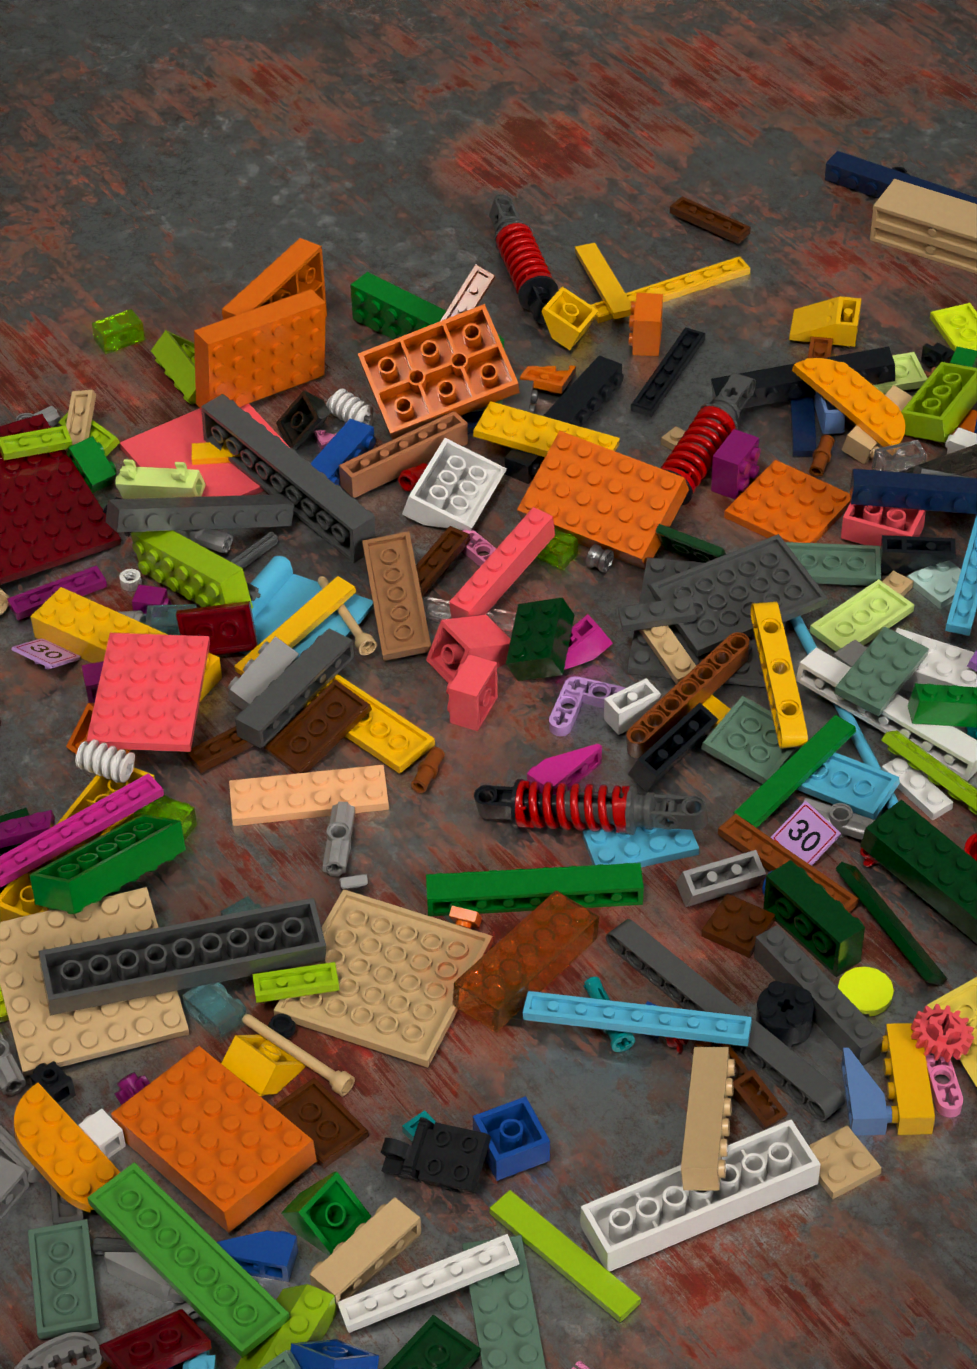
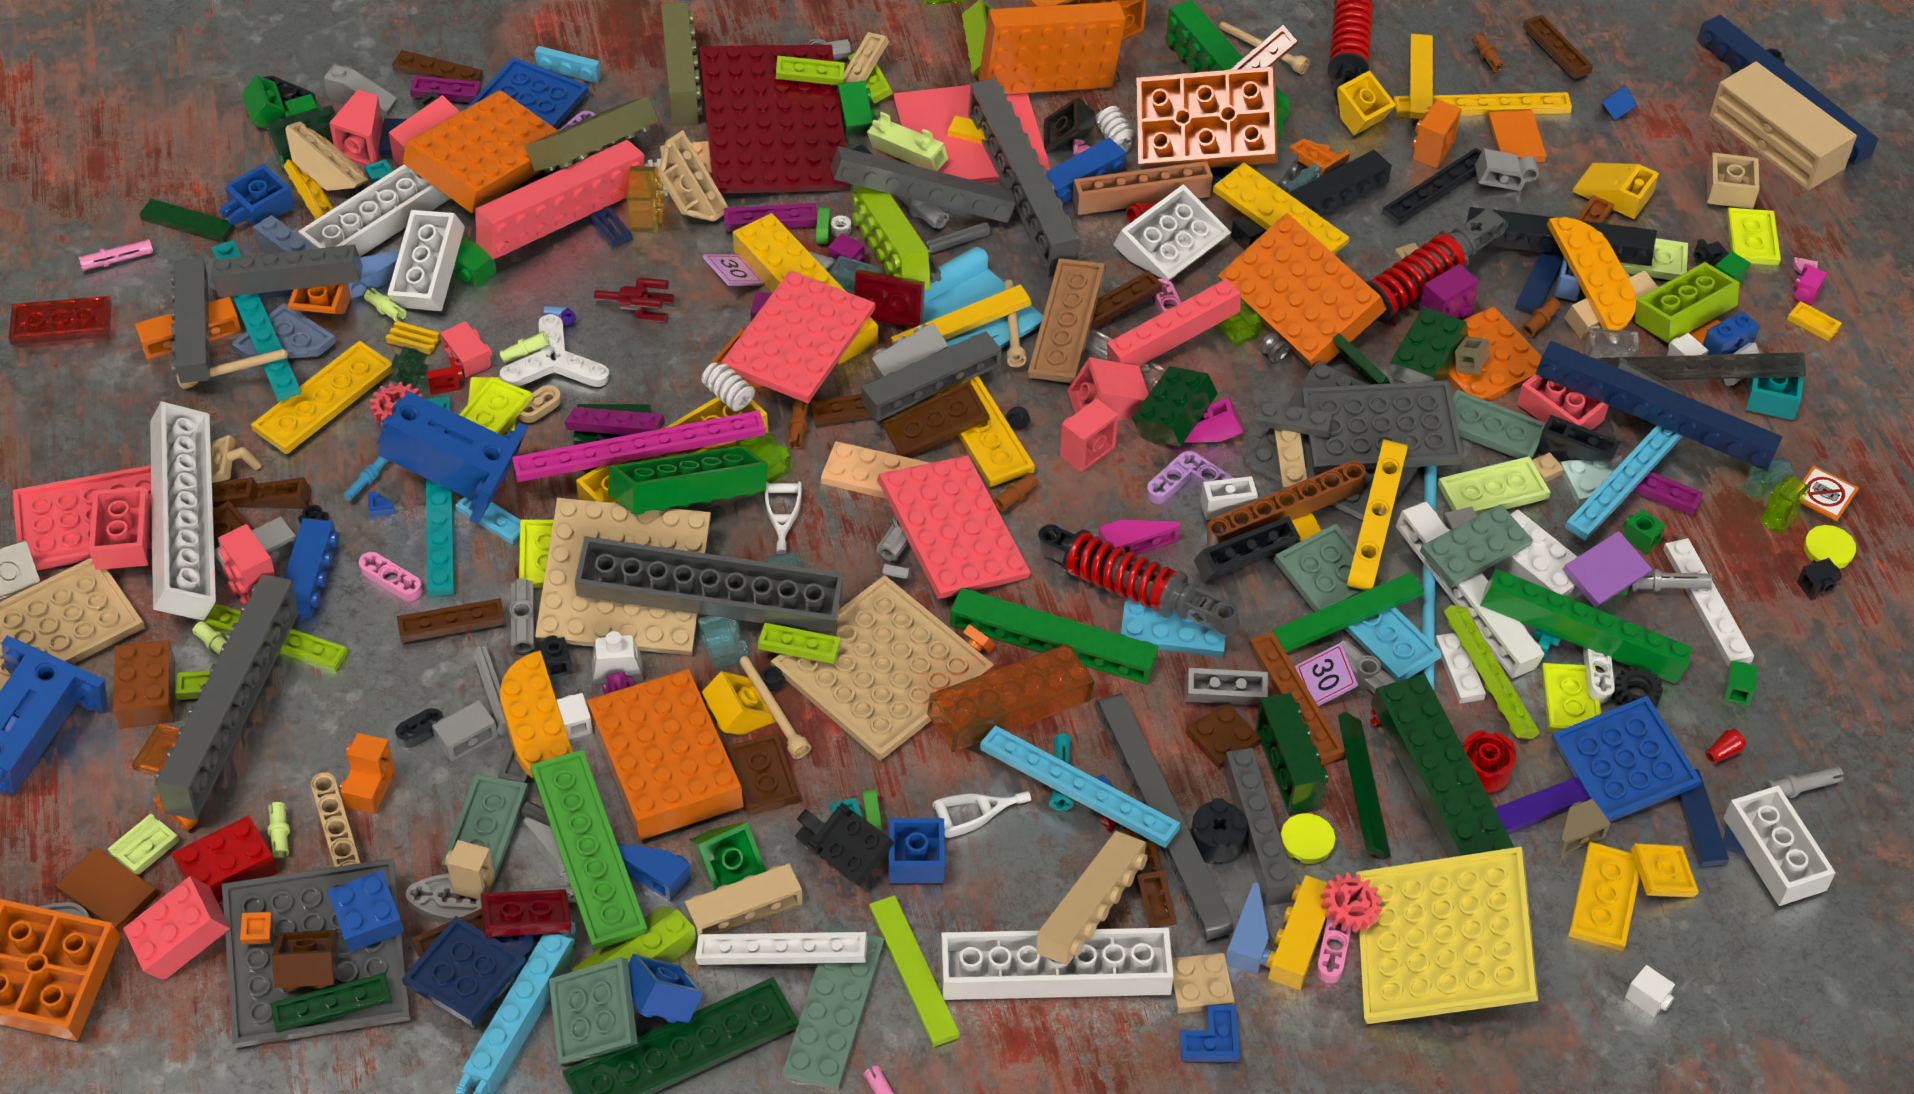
camera: 20 degrees right, 5 degrees up
none -> tan brick [445,840,495,900]
none -> white torso [592,631,643,685]
none -> white piece [765,481,802,556]
none -> dark orange pin [787,401,808,450]
none -> bright green beam [816,207,830,245]
none -> bright green beam [862,789,882,832]
none -> coral plate [877,455,1031,599]
none -> white piece [932,791,1031,838]
none -> black plate [1005,406,1030,430]
none -> blue plate [1179,1005,1240,1062]
none -> tan piece [1219,22,1310,75]
none -> clear light blue plate [1284,163,1321,193]
none -> dark green brick [1390,306,1468,383]
none -> dark tan brick [1455,336,1490,375]
none -> dark orange pin [1472,33,1505,72]
none -> light grey hinge [1475,148,1539,191]
none -> orange tile [1487,110,1547,162]
none -> blue panel [1602,84,1637,120]
none -> tan brick [1706,153,1759,209]

